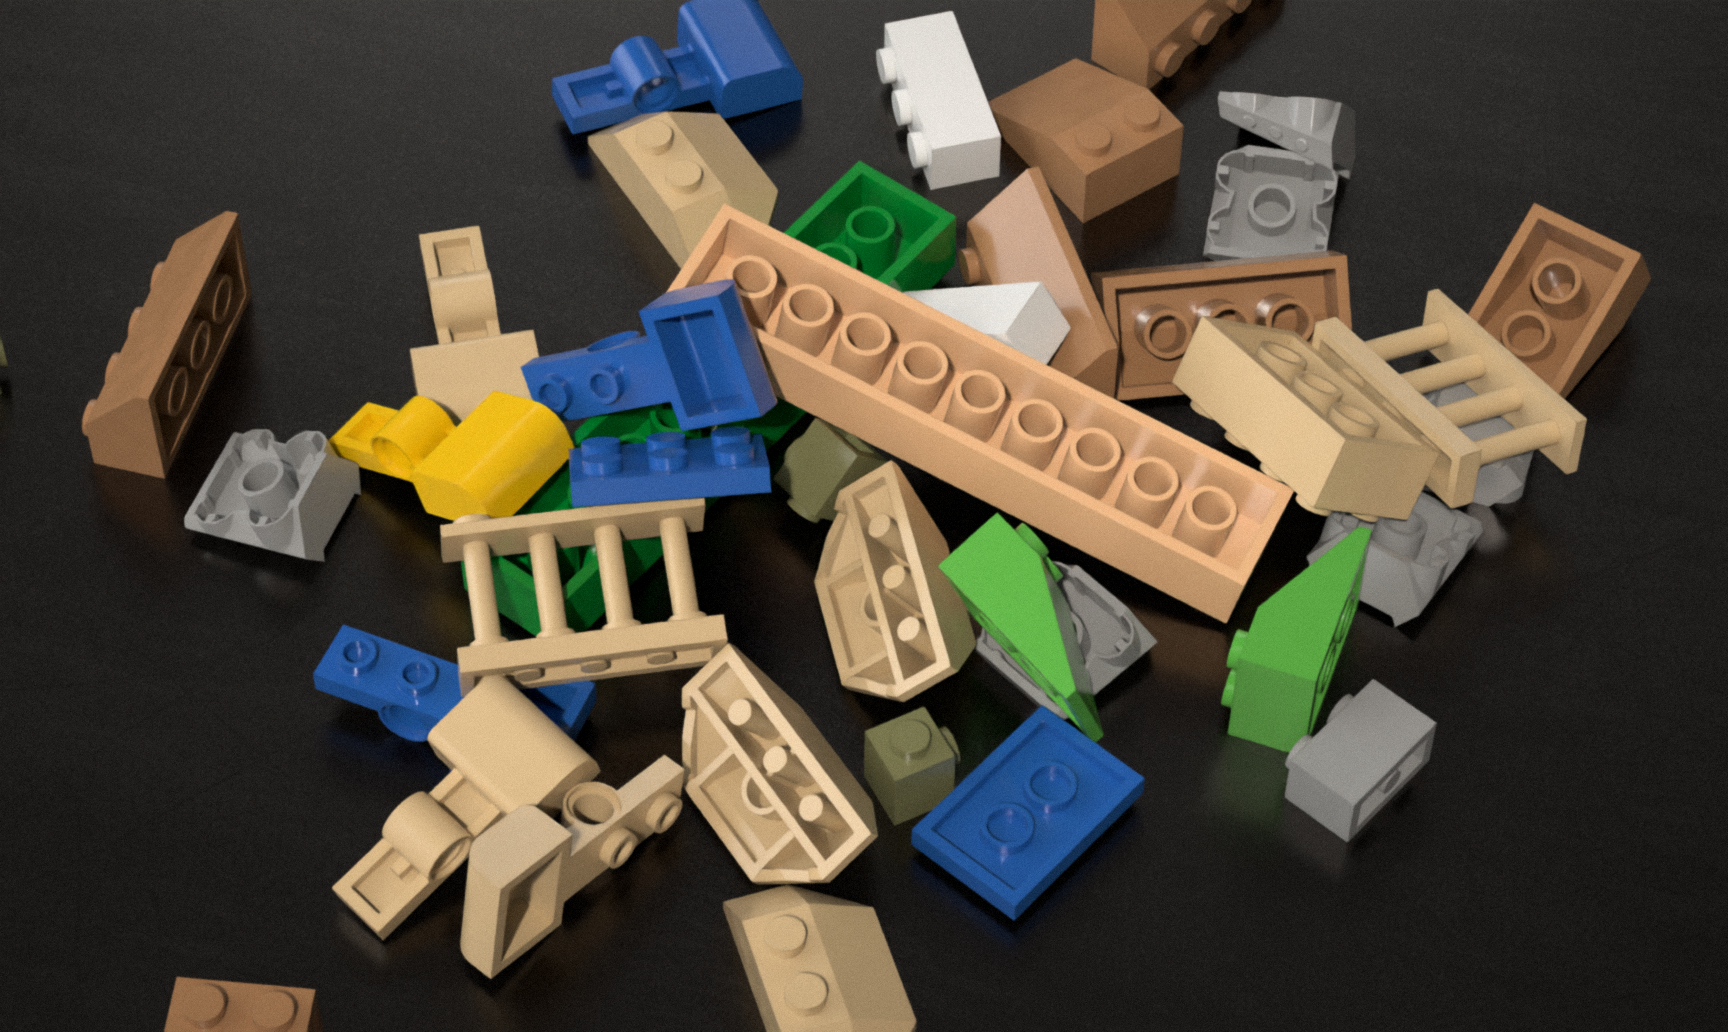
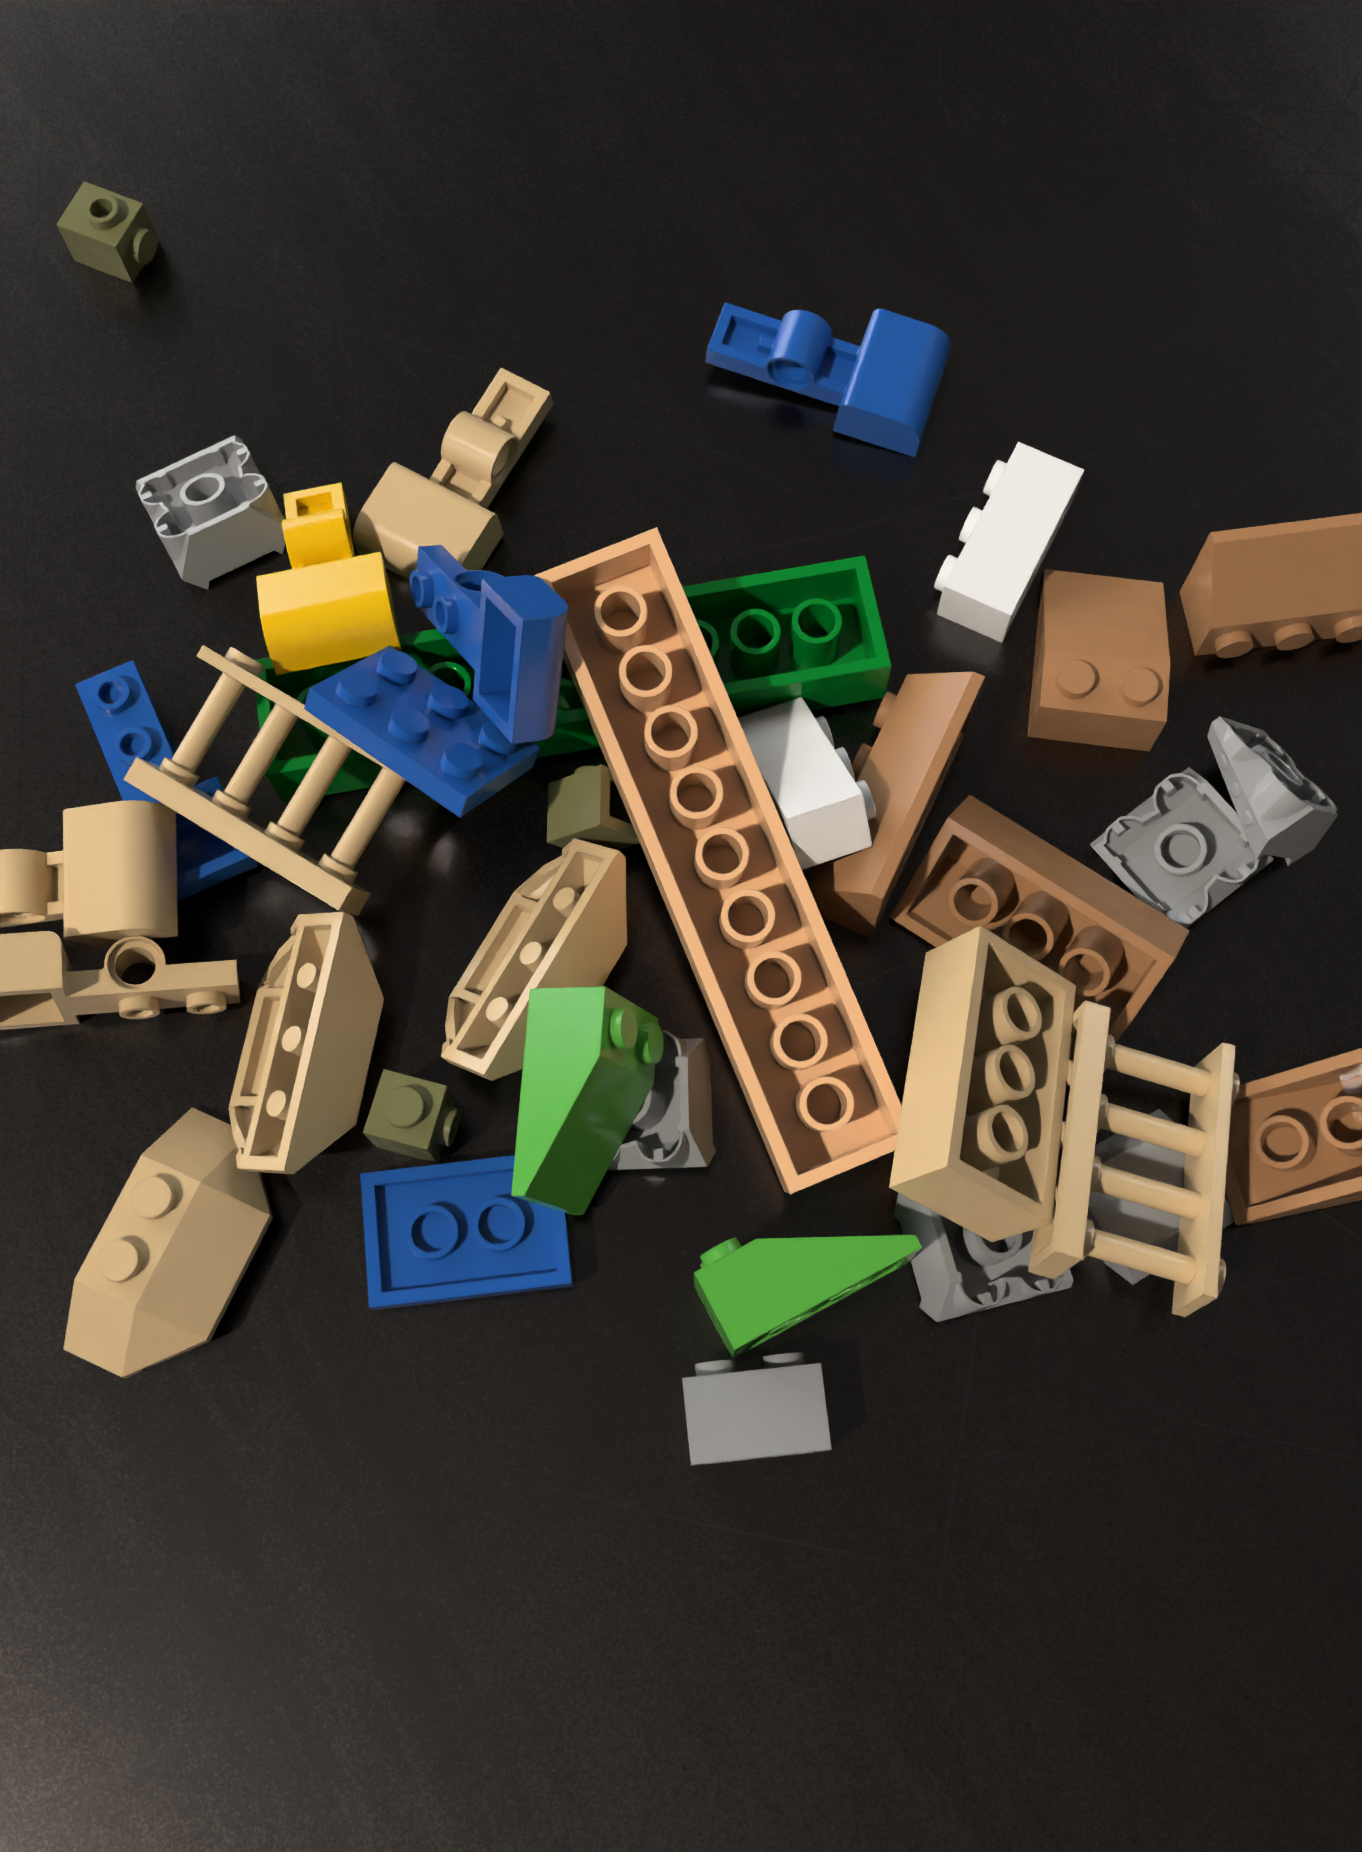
camera: 45 degrees right, 20 degrees up
medium nougat slope [82,211,252,479] -> none
tan wedge [588,111,778,269] -> none

